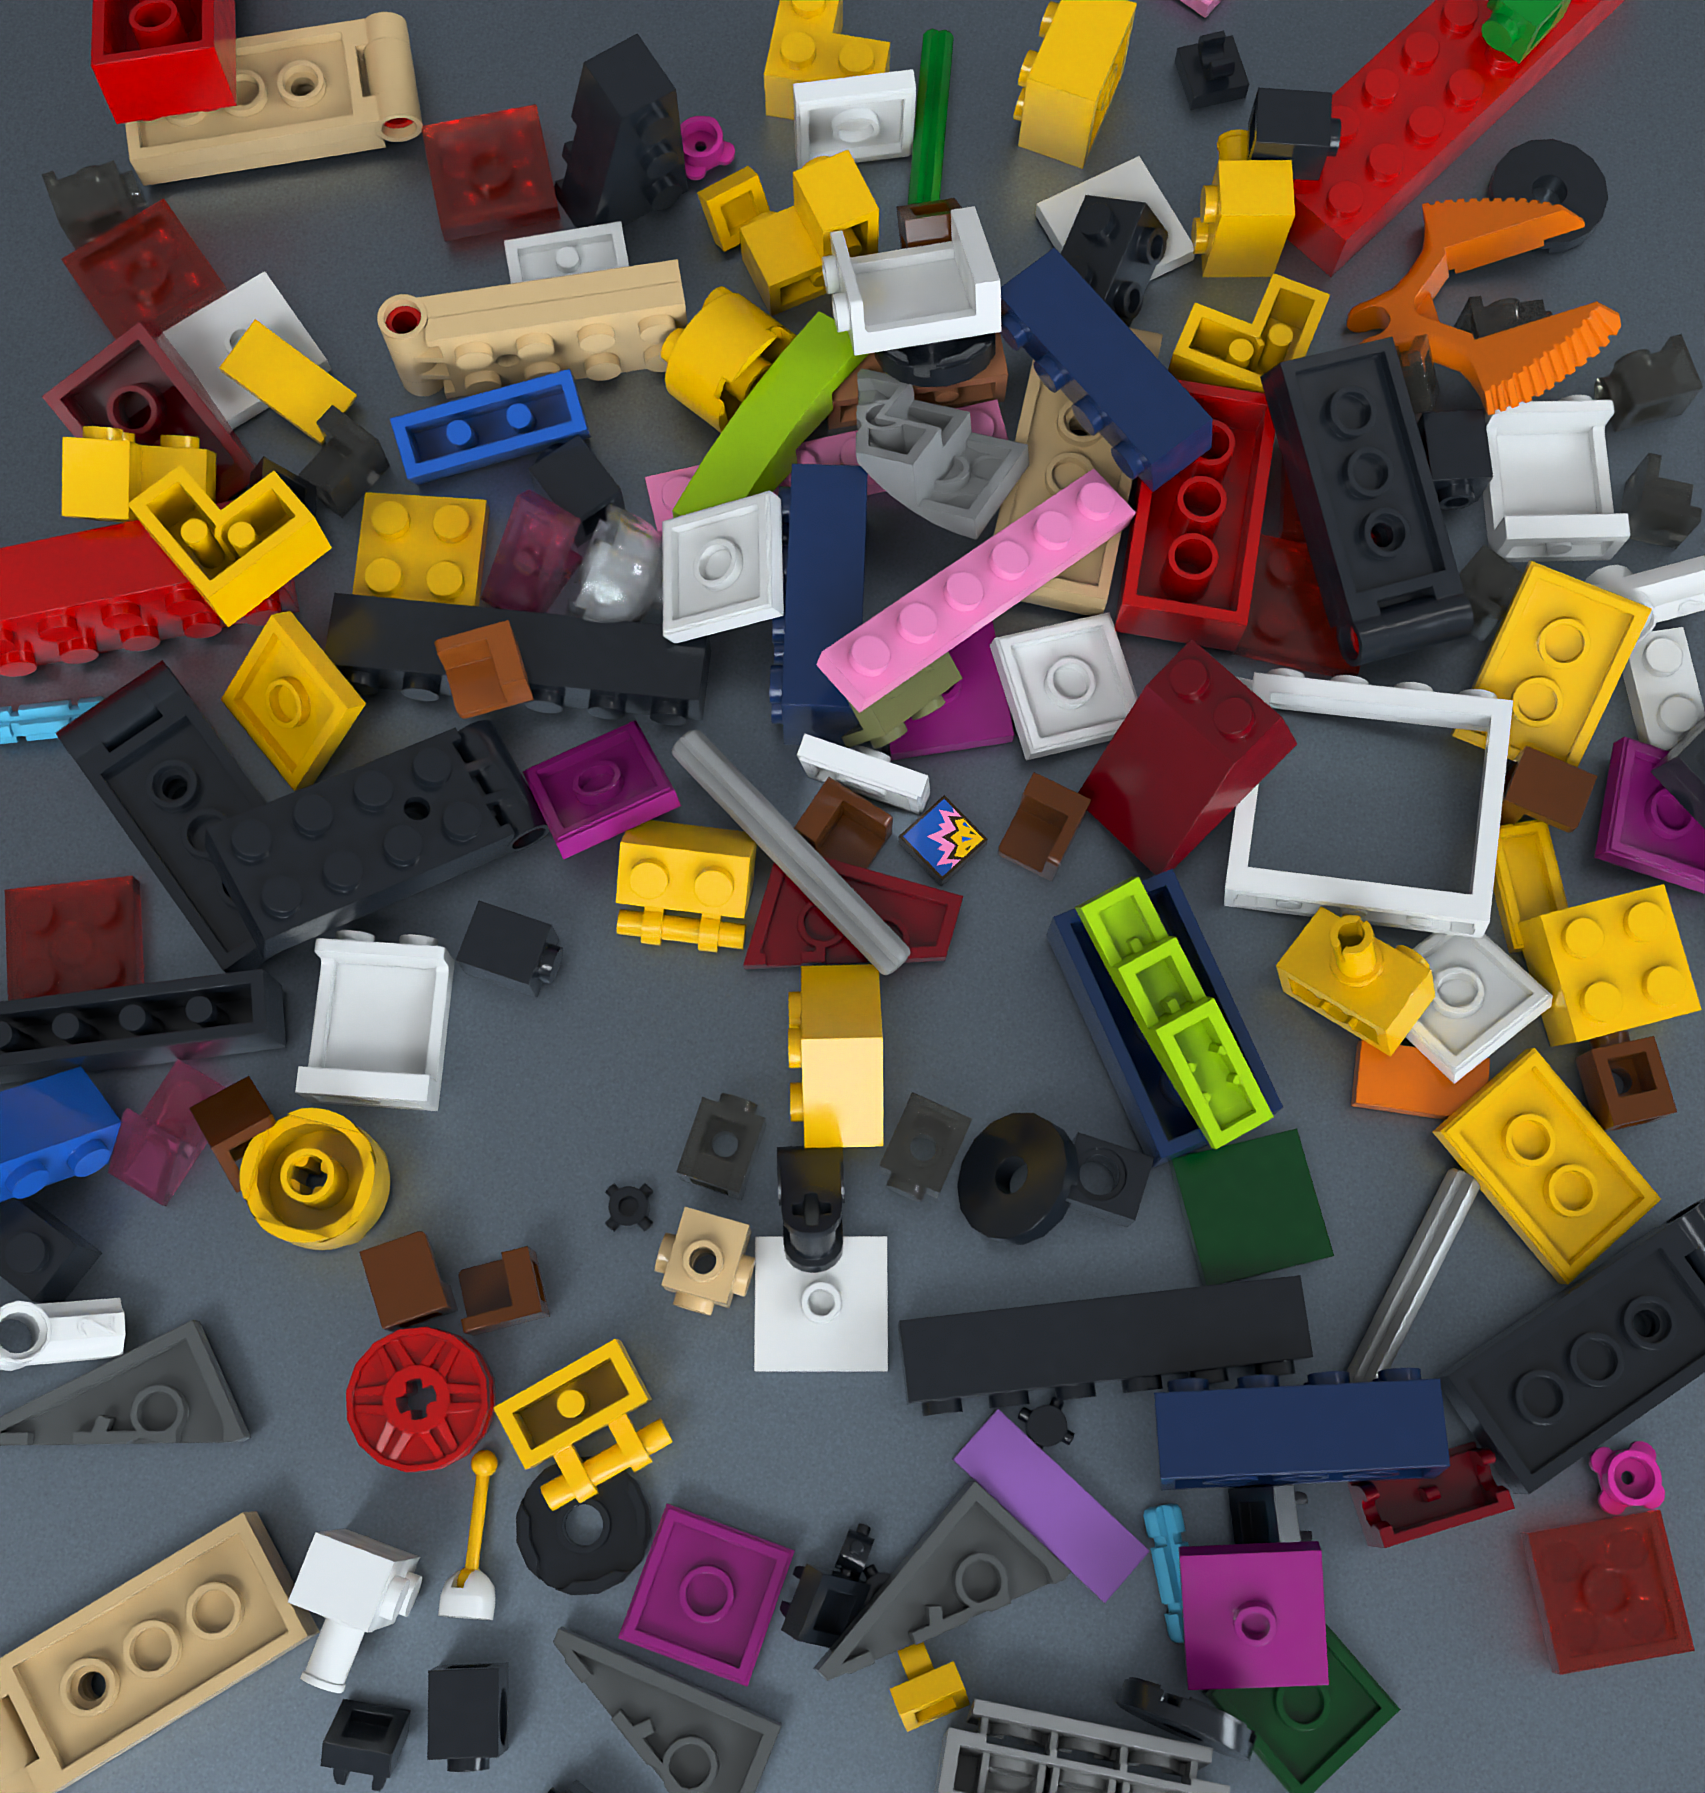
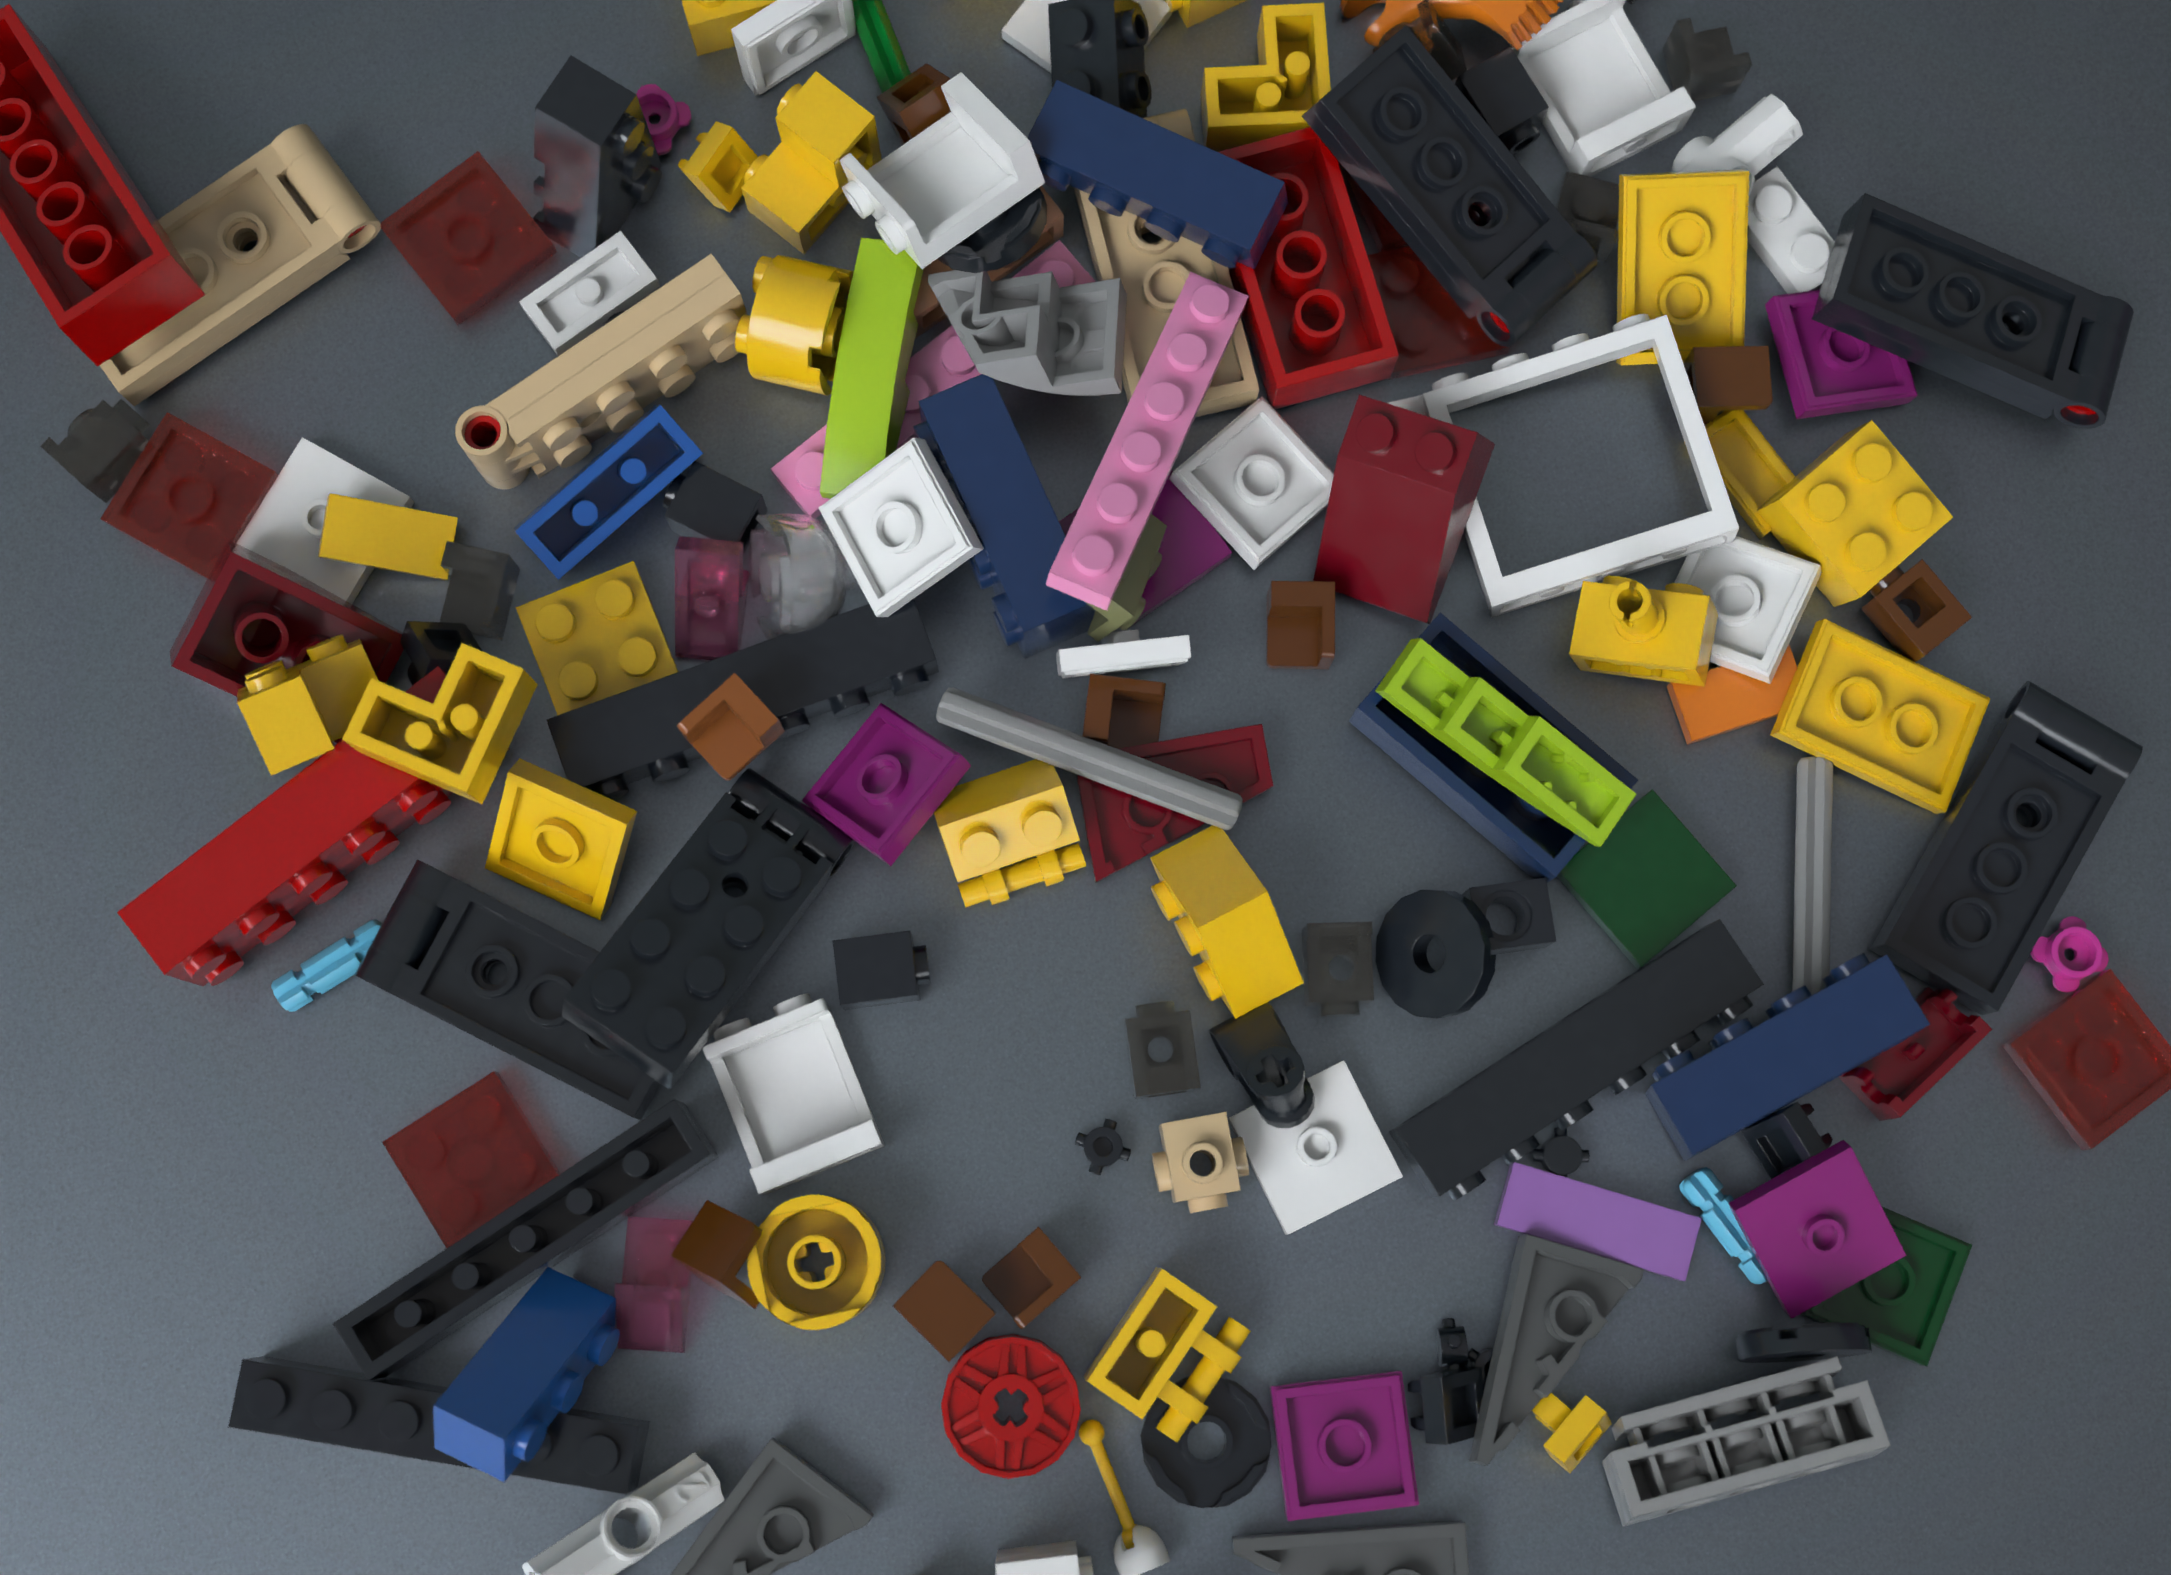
camera: 30 degrees left, 5 degrees up
tile [898,795,988,886] -> none

